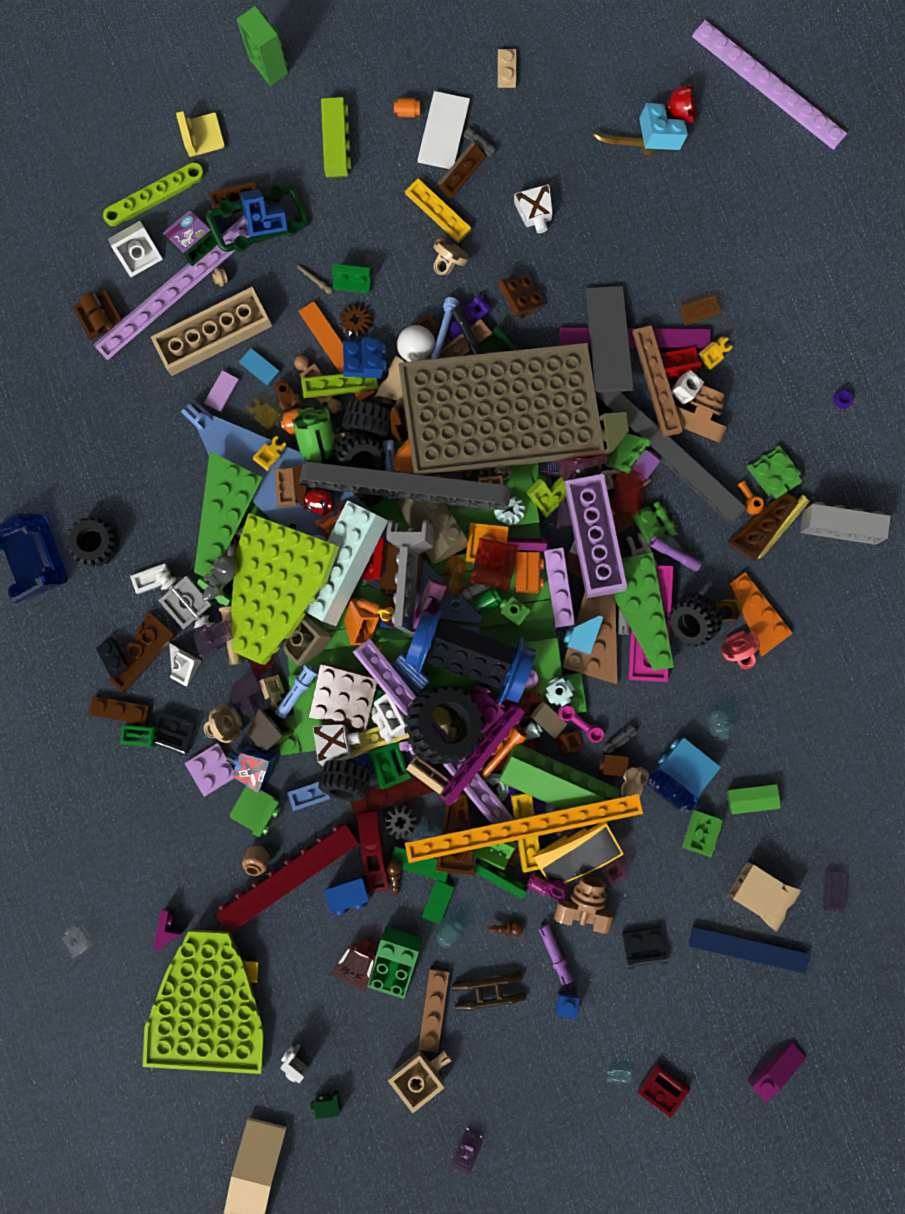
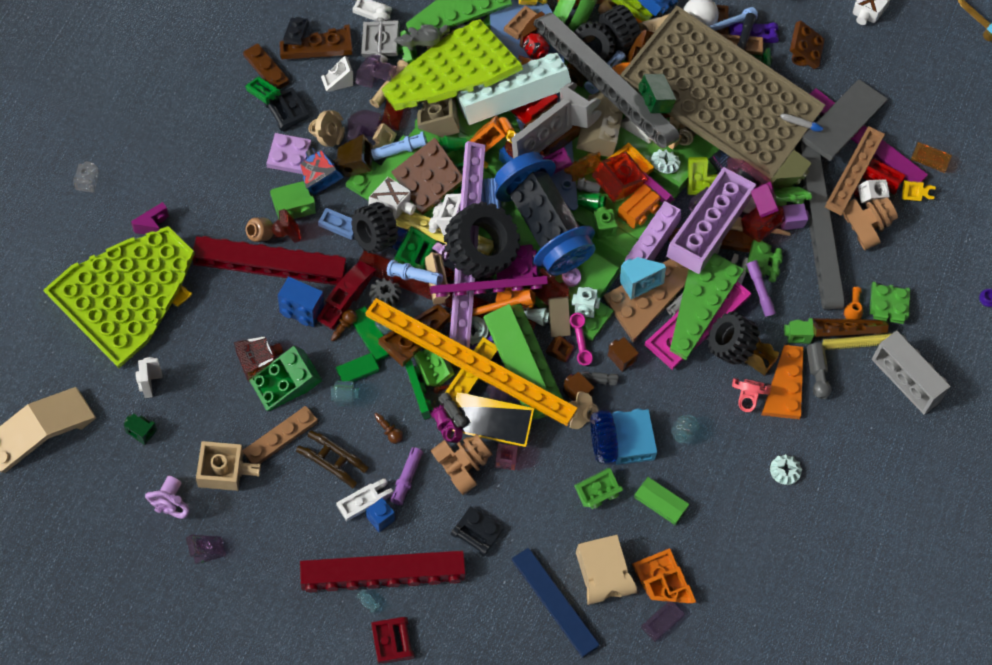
camera: 30 degrees right, 20 degrees down
none -> lavender piece [145,476,189,519]
none -> clear red tile [272,209,301,243]
none -> dark red brick [300,551,465,593]
none -> white hinge [336,479,394,522]
none -> light blue pin [387,260,443,285]
none -> green cone [439,135,467,153]
none -> dark grey axle [439,393,467,427]
none -> reddish brown brick [607,337,639,372]
none -> orange slope [632,548,696,604]
none -> dark green brick [638,74,676,113]
none -> magenta slope [751,182,779,218]
none -> light aqua gear [770,454,802,485]
none -> light grey piece [780,114,823,132]
none -> bright green brick [784,318,814,344]
none -> dark grey piece [807,343,832,399]

